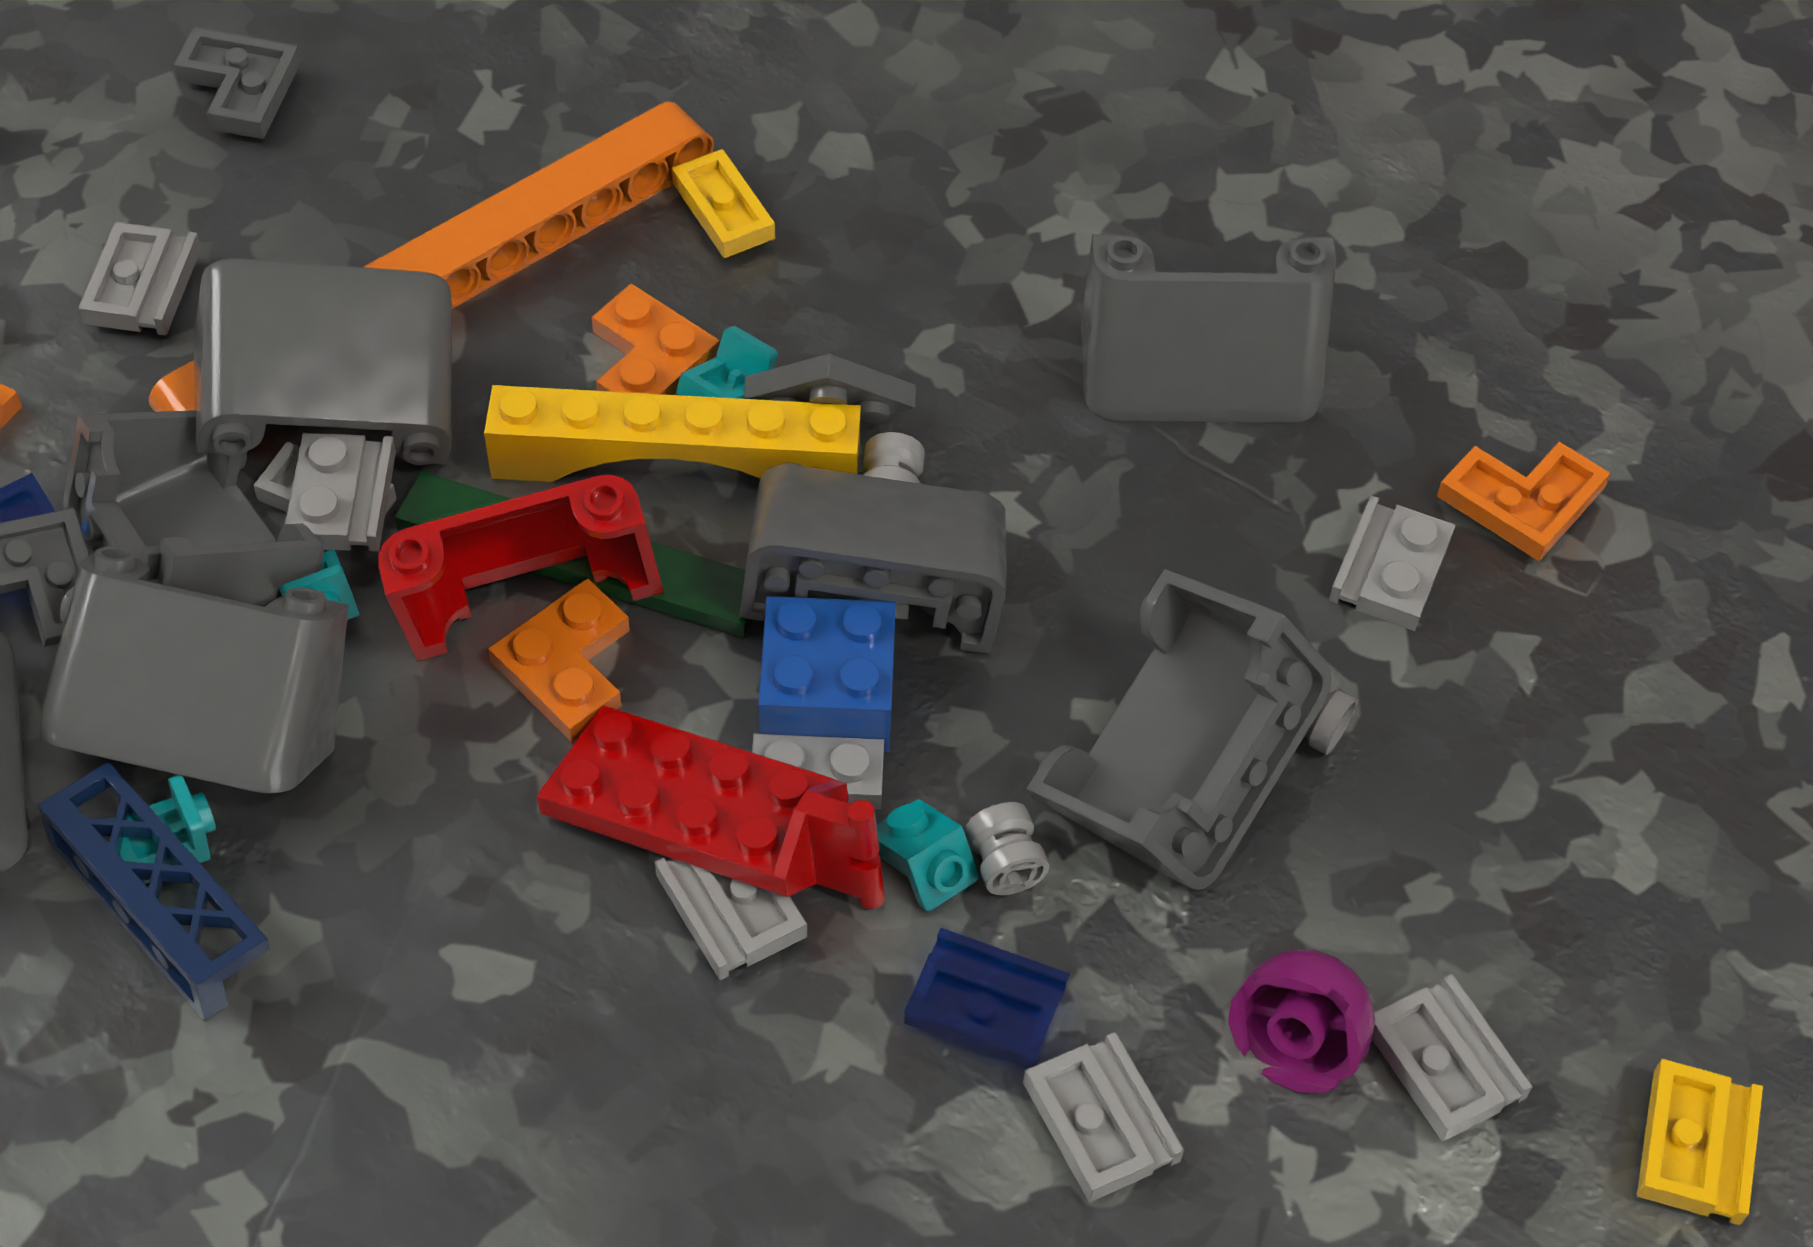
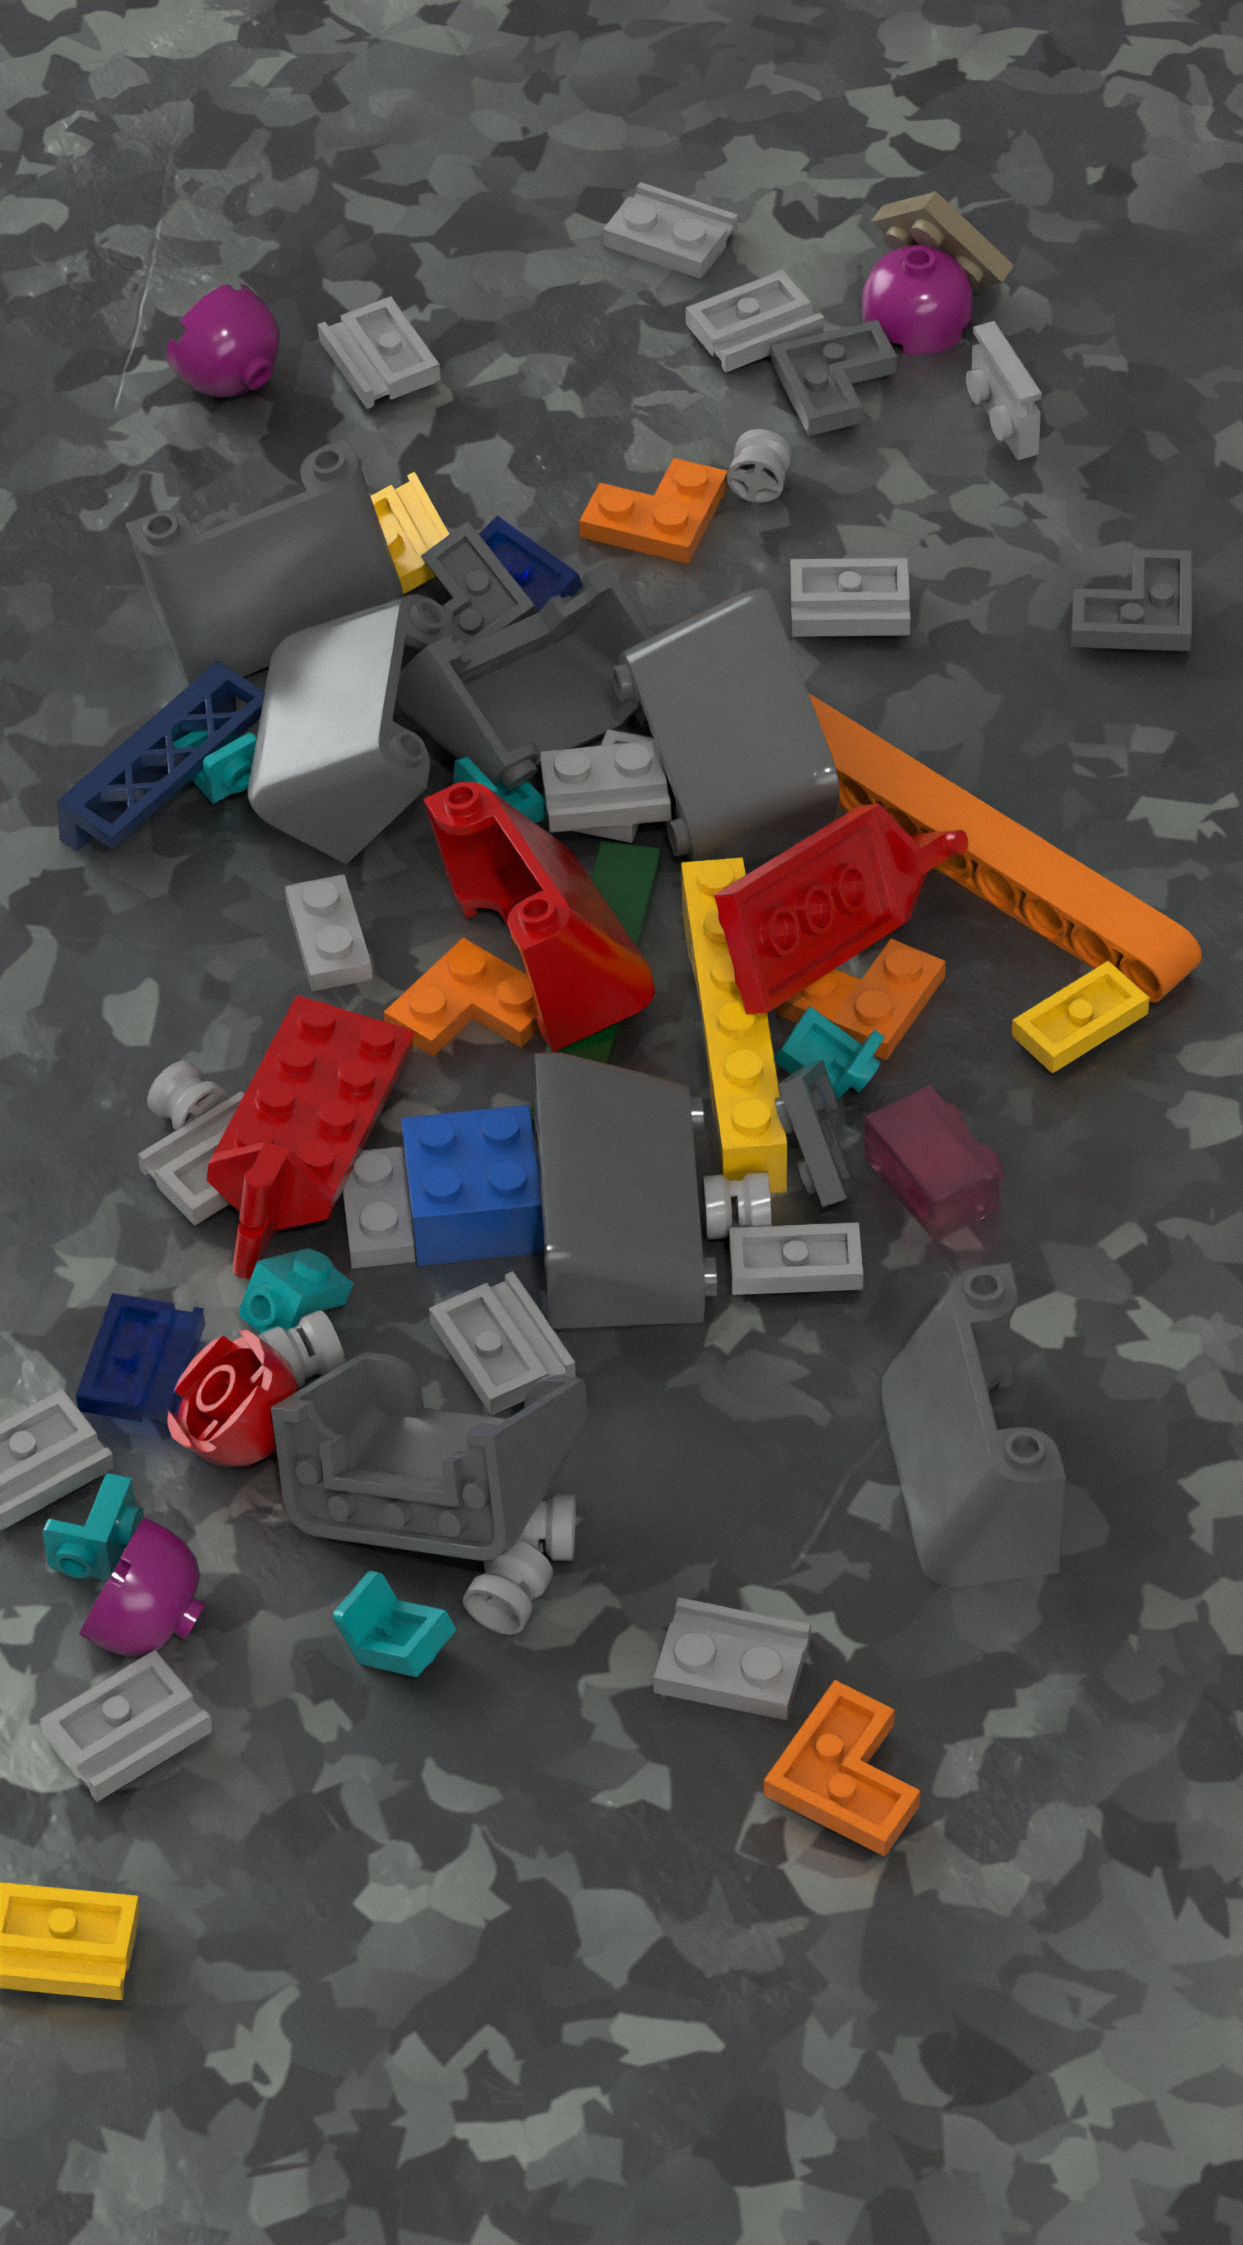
camera: 85 degrees right, 5 degrees down
none -> teal bracket [42,1473,144,1580]
none -> light grey wheel [147,1060,228,1131]
none -> red cylinder [167,1330,300,1467]
none -> light grey plate [285,874,373,992]
none -> teal bracket [333,1571,457,1677]
none -> light grey plate [429,1271,576,1415]
none -> red hinge [714,804,968,1015]
none -> light grey plate [729,1222,863,1295]
none -> clear pink brick [864,1085,1004,1242]

